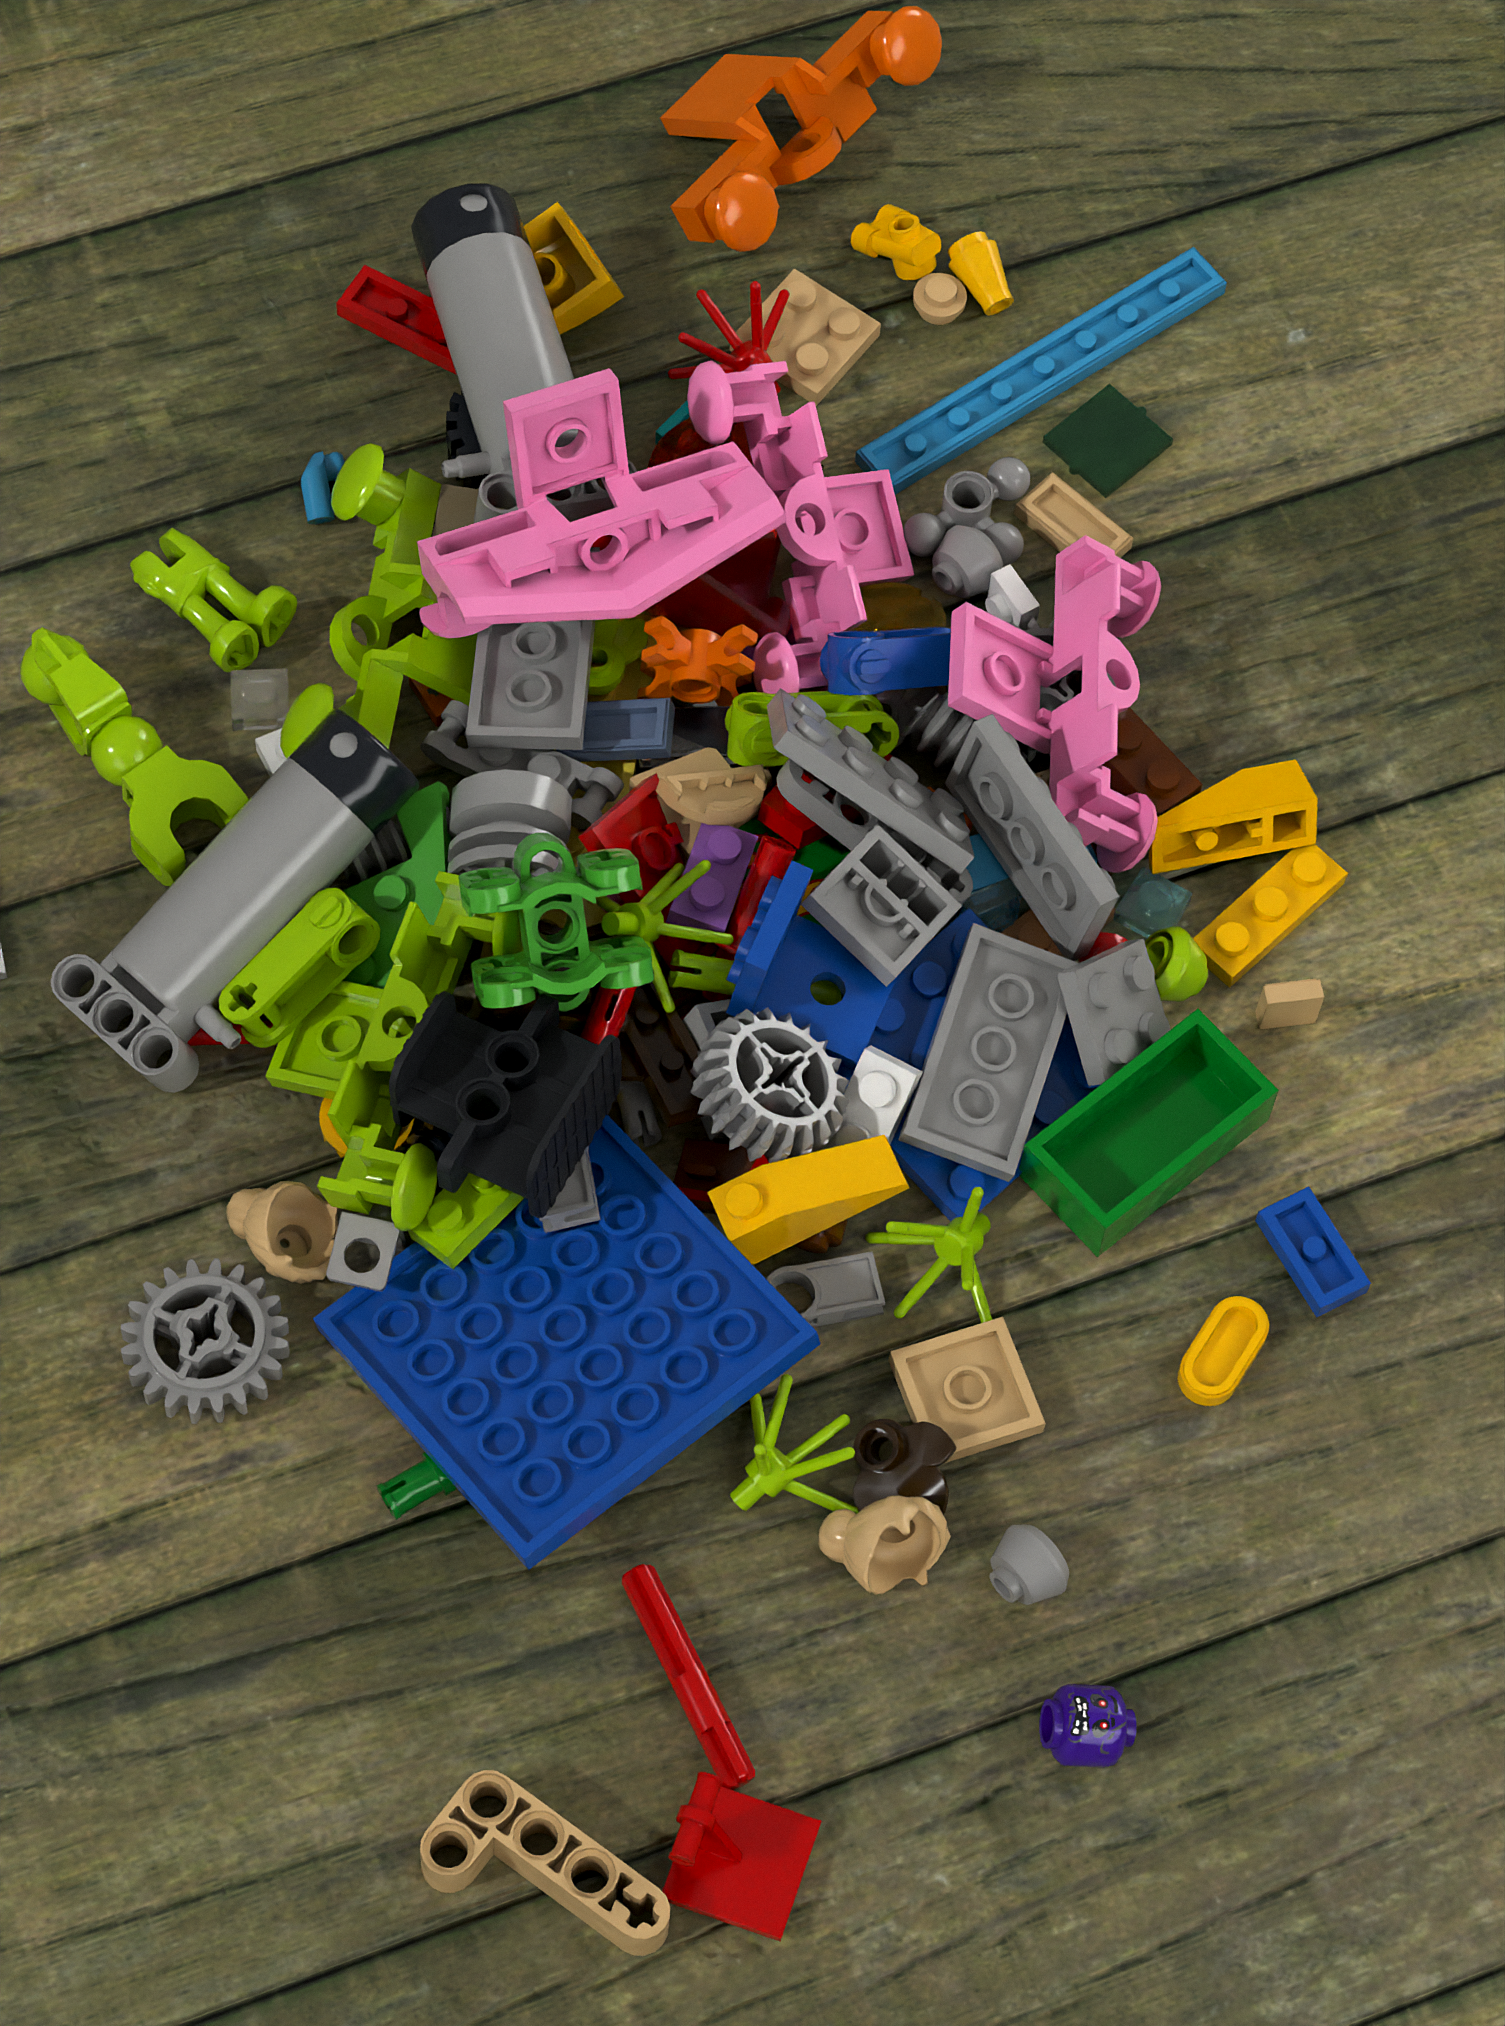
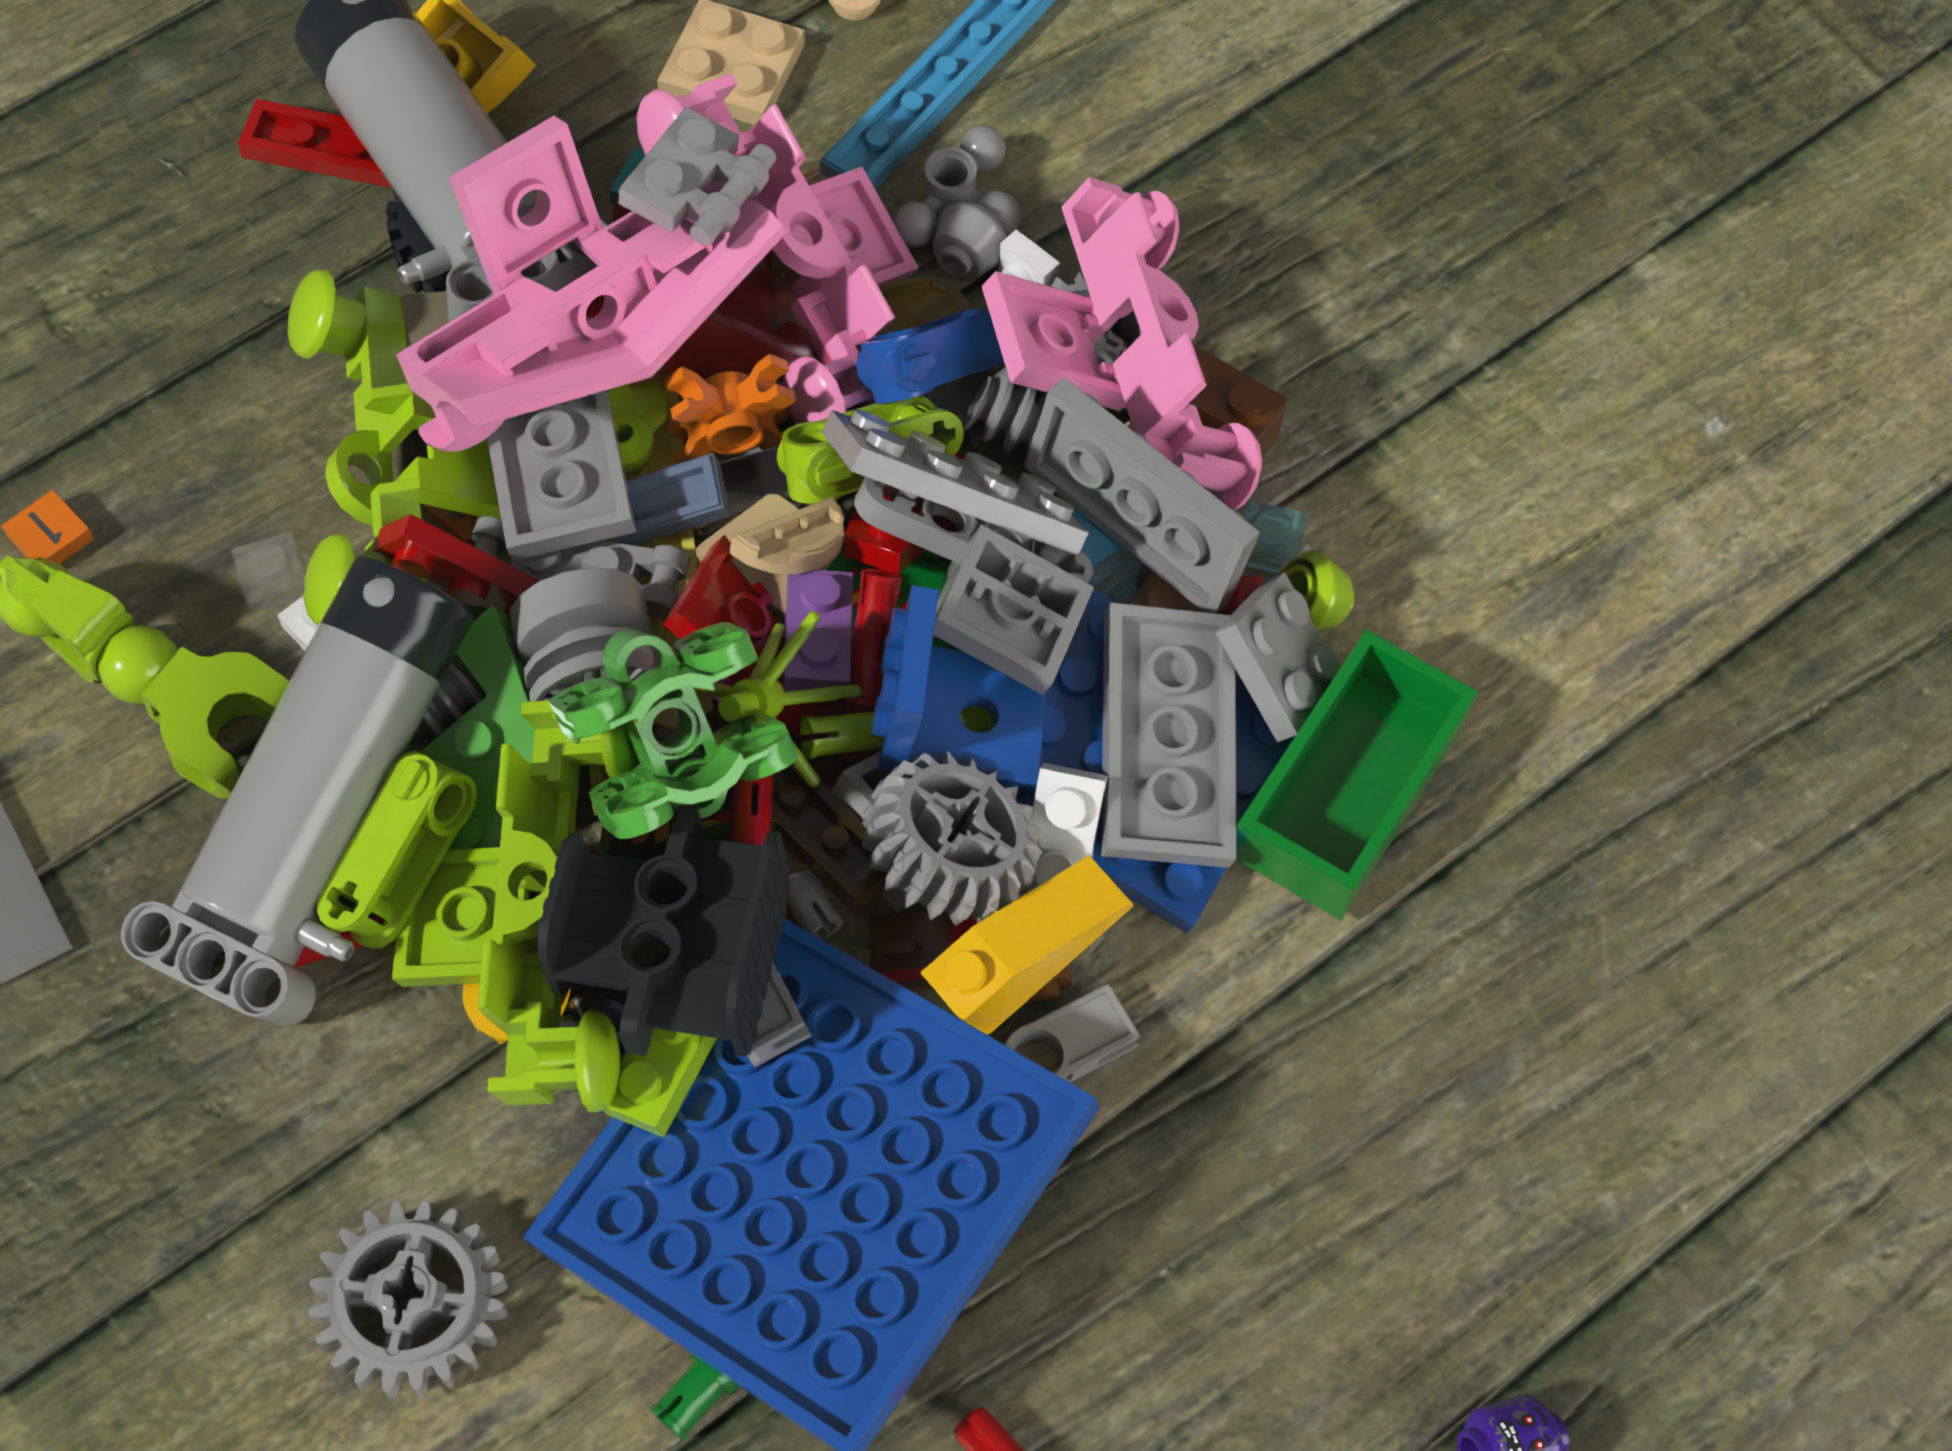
camera: 15 degrees left, 0 degrees up
lime piece [130,527,298,672] -> none
tan piece [226,1181,339,1284] -> none
dark azure arm [301,451,344,524] -> none
light grey bracket [326,1203,407,1292] -> none
red plant [668,281,790,394] -> none
lime plant [730,1374,858,1514] -> none
tan piece [818,1495,951,1595] -> none
dark brown plate [853,1419,957,1515] -> none
lime plant [865,1187,992,1323] -> none
tan plate [888,1317,1046,1464] -> none
light grey cone [989,1524,1069,1605] -> none
tan tile [1014,472,1133,558] -> none
clear green piece [1042,383,1173,498] -> none
yellow slope [1149,759,1318,874] -> none
yellow tile [1178,1296,1269,1406] -> none
yellow plate [1193,844,1348,988] -> none
tan tile [1255,978,1324,1030] -> none
blue plate [1255,1186,1371,1317] -> none
none -> orange tile [1,490,94,564]
none -> red plate [373,514,539,626]
none -> light grey plate [618,107,777,246]

